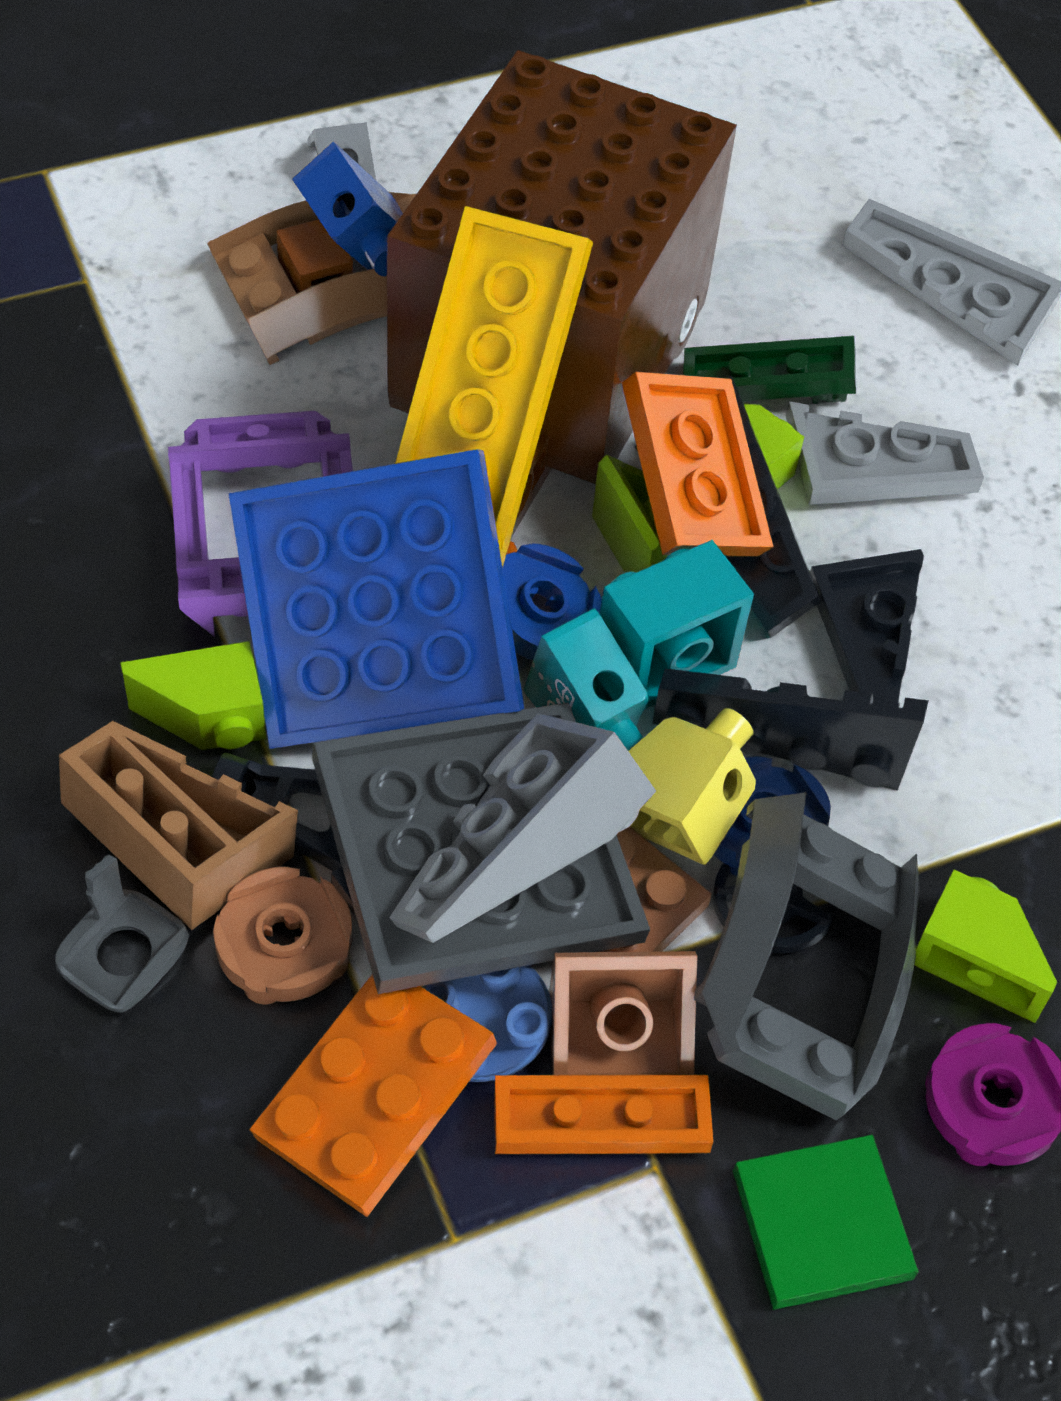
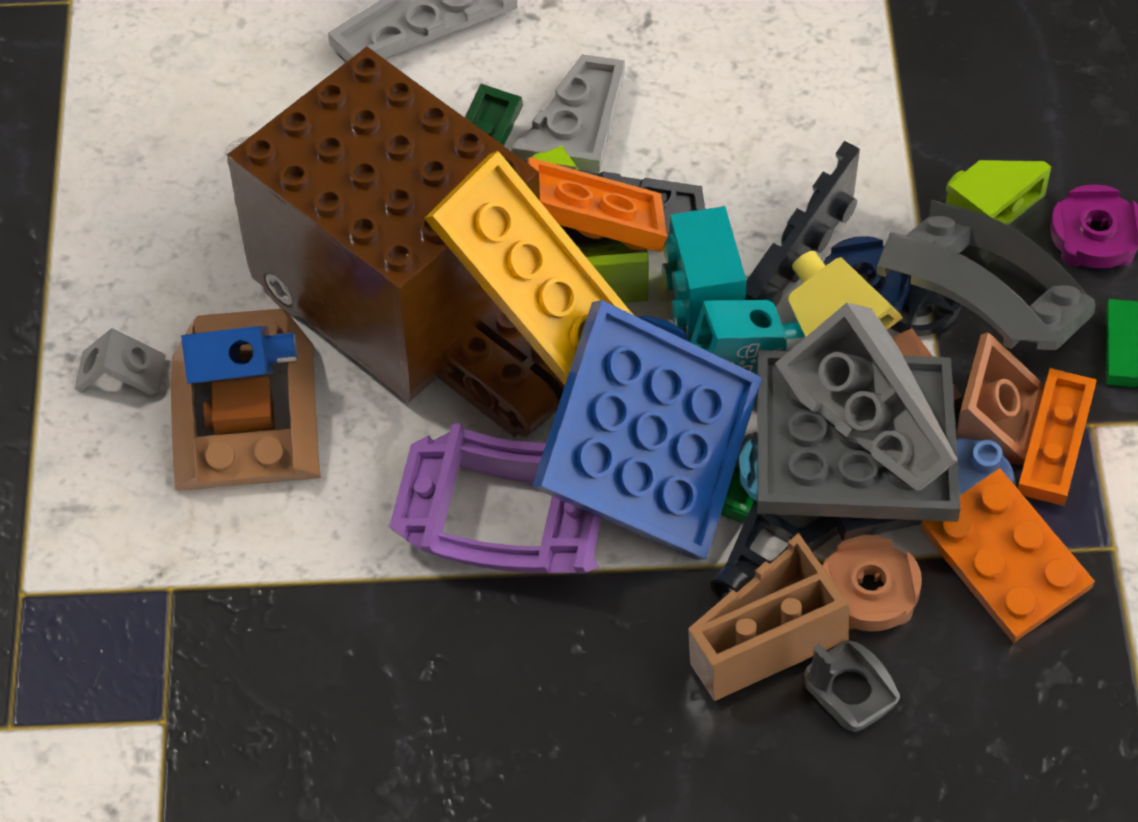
camera: 65 degrees left, 0 degrees up
lime slope [121,641,266,750] -> none
black wing [810,549,924,707] -> none

